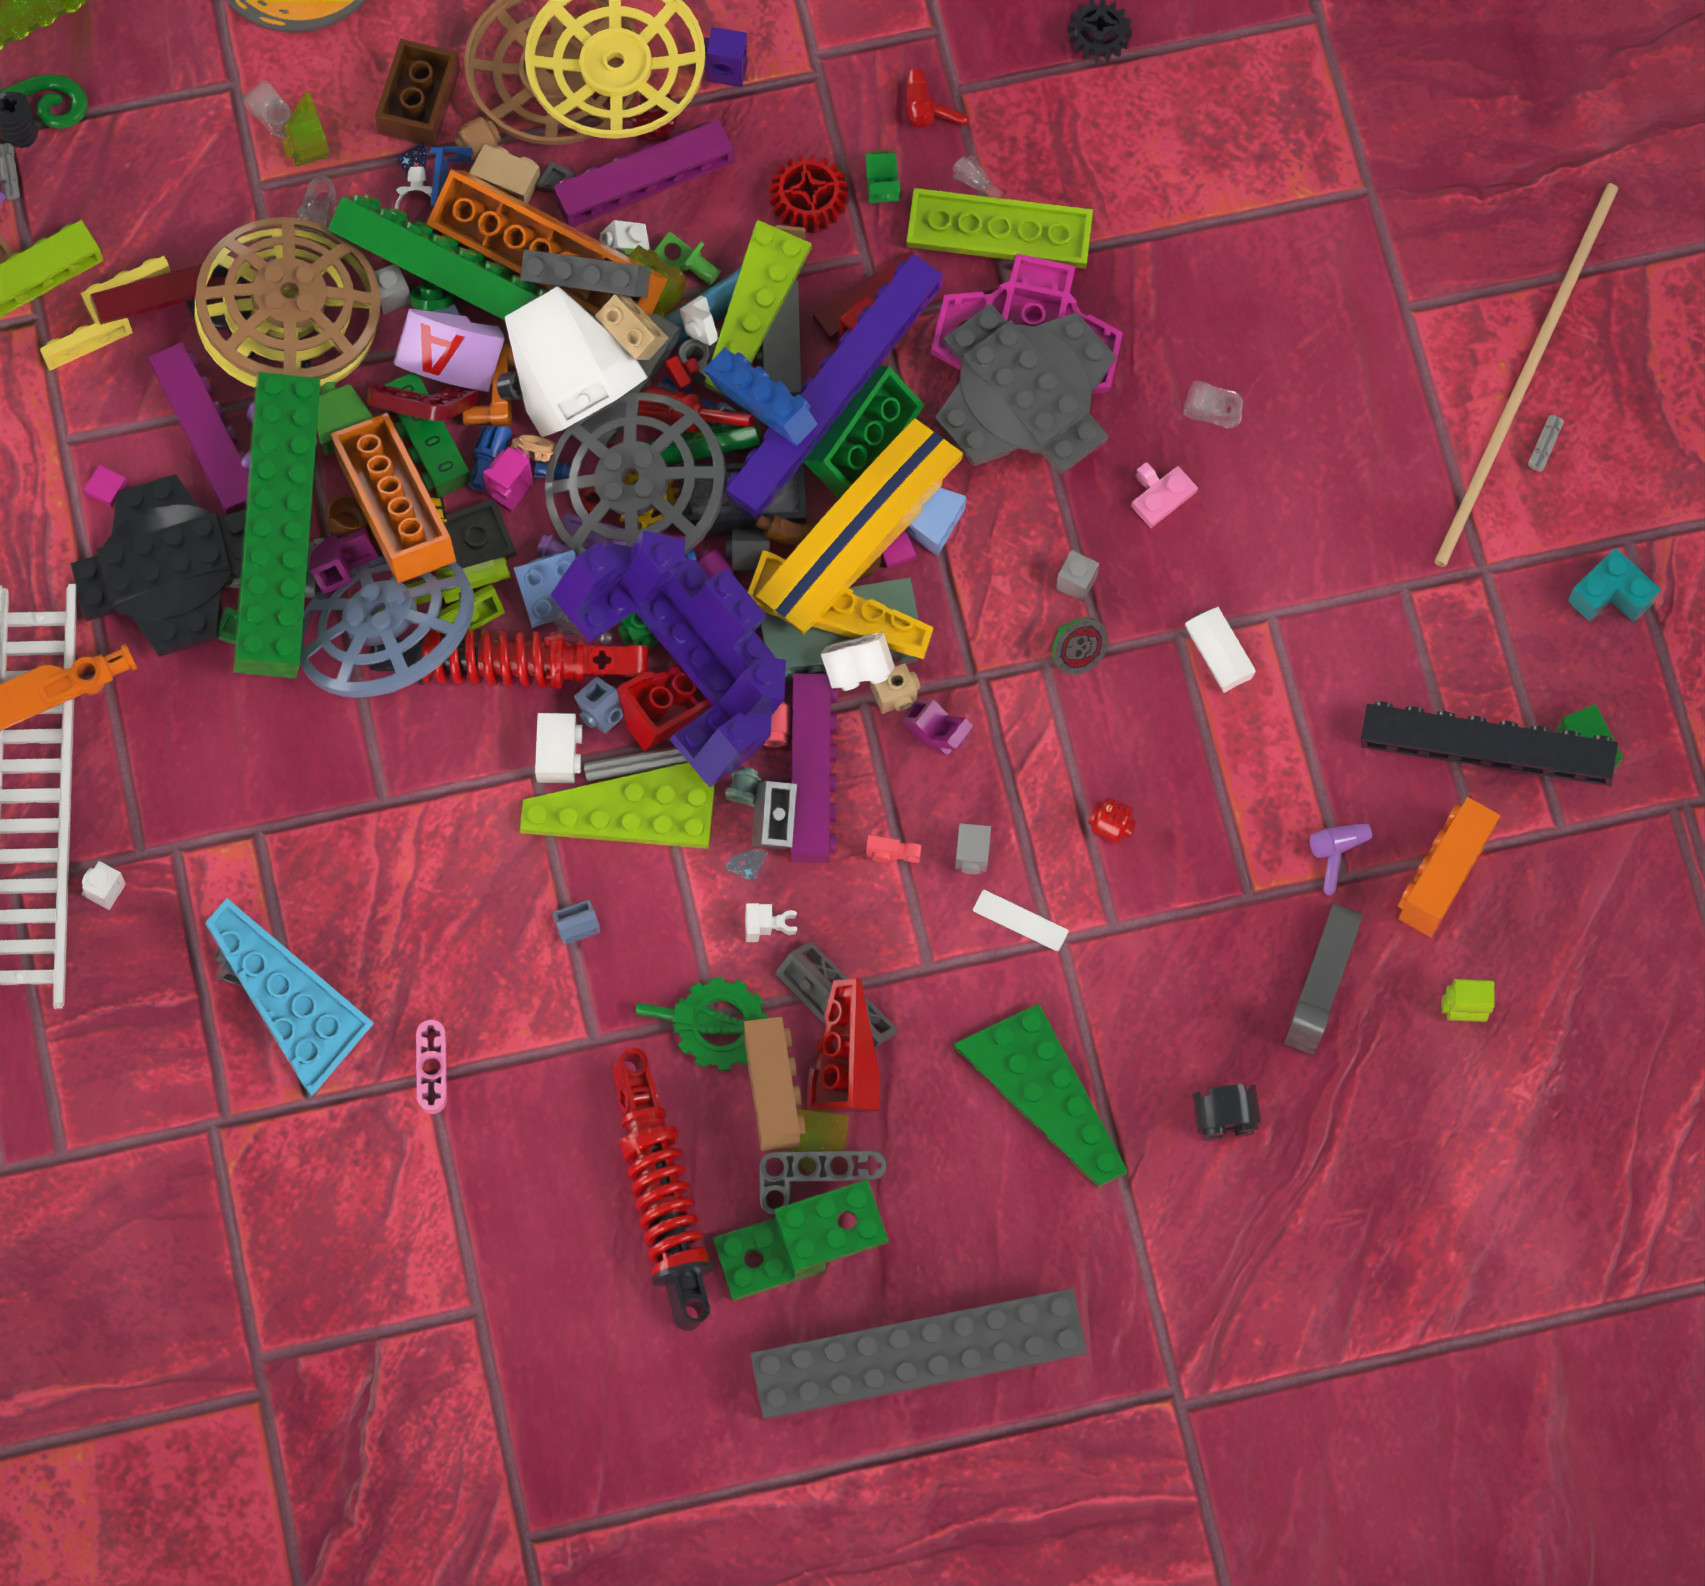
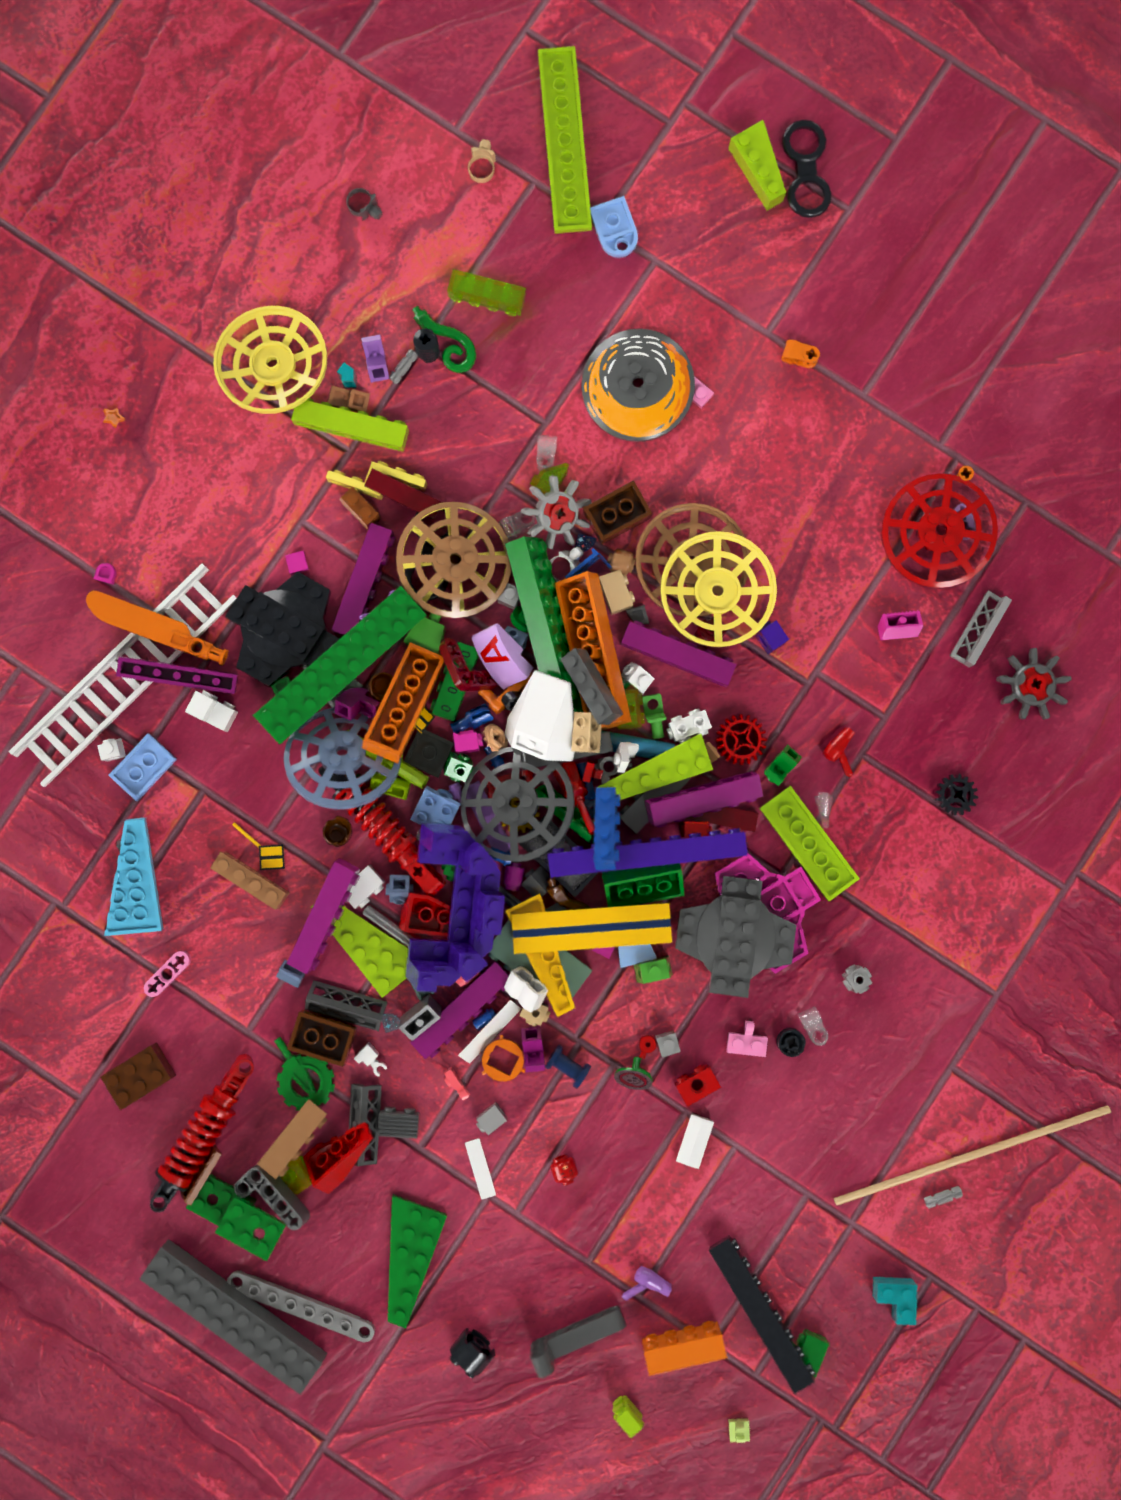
camera: 45 degrees right, 15 degrees up
none -> reddish brown brick [100,1042,177,1111]
none -> light blue tile [108,733,177,801]
none -> magenta brick [116,656,238,694]
none -> dark orange tile [180,1145,222,1205]
none -> white brick [185,690,238,732]
none -> medium nougat brick [210,852,290,910]
none -> light grey plate [227,1270,375,1342]
none -> piece [232,823,285,870]
none -> magenta brick [286,858,360,974]
none -> reddish brown brick [287,1009,358,1067]
none -> dark grey fence [305,980,387,1031]
none -> reddish brown hair [322,816,352,847]
none -> dark orange brick [339,487,381,530]
none -> dark grey brick [378,1107,420,1139]
none -> brick [443,751,474,782]
none -> white sticker [458,1000,522,1064]
none -> blue pin [472,1008,497,1031]
none -> orange piece [481,1035,525,1082]
none -> light grey gear [521,475,592,549]
none -> dark blue piece [545,1044,591,1089]
none -> bright green torso [633,955,673,984]
none -> red piece [639,1035,657,1059]
none -> magenta brick [644,771,763,827]
none -> white brick [666,708,712,744]
none -> red brick [674,1064,721,1107]
none -> yellowish green tile [728,1418,750,1443]
none -> black wheel [776,1028,806,1057]
none -> light grey brick [842,964,872,994]

